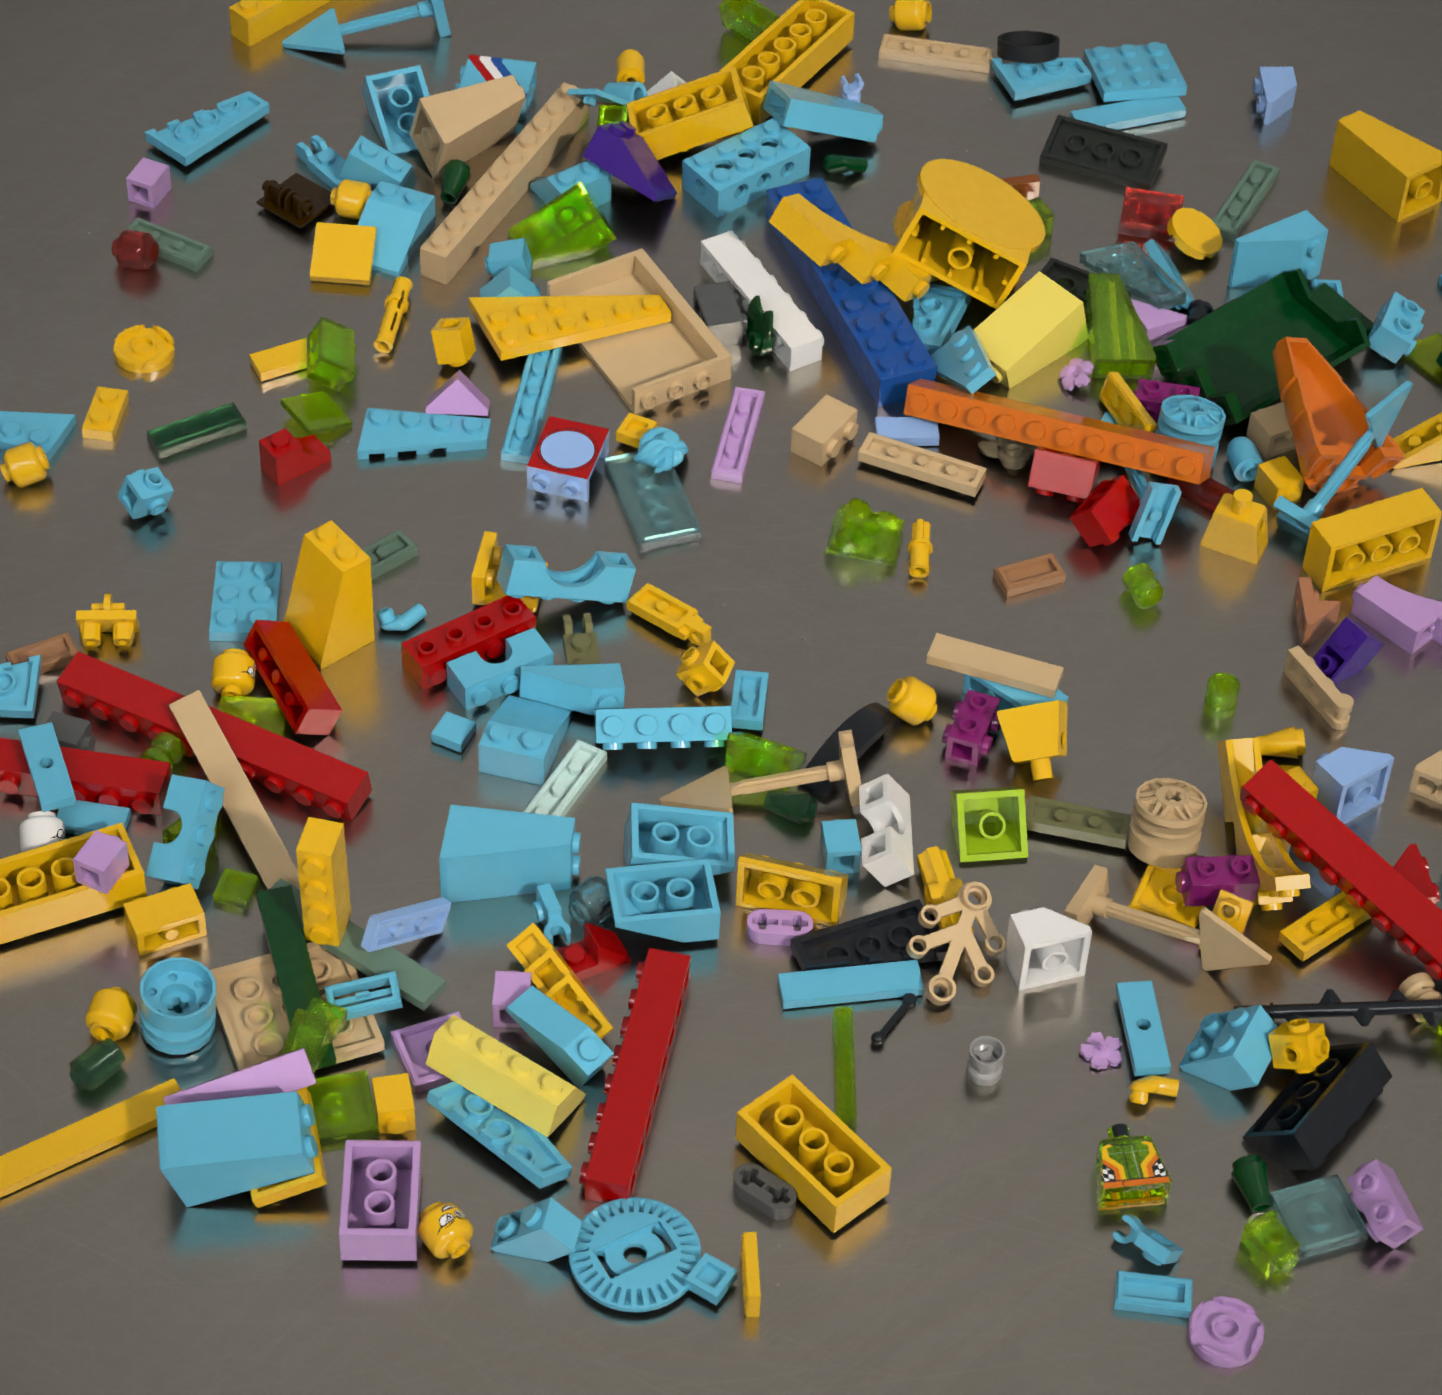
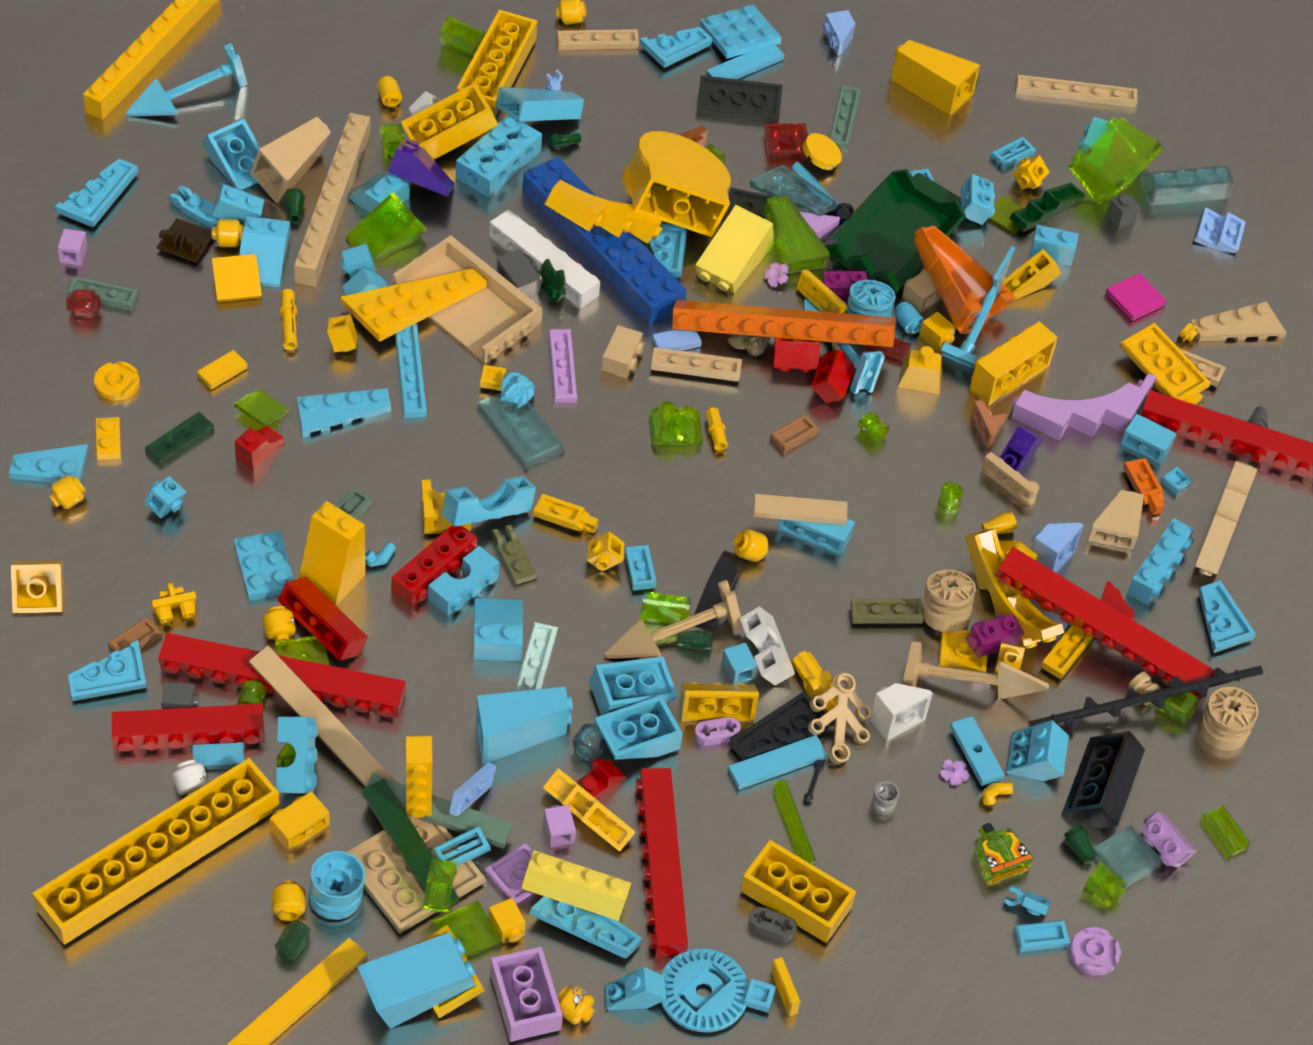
camera: 20 degrees left, 5 degrees up
medium azure tile [18,722,76,812] -> none
lavender brick [73,830,129,894] -> none
lavender tile [163,1047,317,1105] -> none
clear neon green tile [213,868,259,909] -> none
clear neon green brick [306,316,357,391] -> none
lavender slope [426,370,490,416] -> none
medium azure tile [431,711,477,753] -> none
medium azure panel [454,54,537,120] -> none
medium azure slope [505,986,614,1089] -> none
medium azure slope [519,663,625,715] -> none
light blue panel [527,416,609,502] -> none
medium azure plate [532,883,571,945] -> none
medium azure door [567,82,647,111] -> none
medium azure brick [594,706,732,750] -> none
medium azure wing [931,325,996,394] -> none
magenta brick [942,689,1001,767] -> none
lime slope [950,786,1028,862] -> none
black tyre [997,31,1060,63] -> none
yellow torso [997,700,1068,781] -> none
medium azure slope [1227,210,1328,288] -> none
yellow brick [1268,1018,1330,1074] -> none

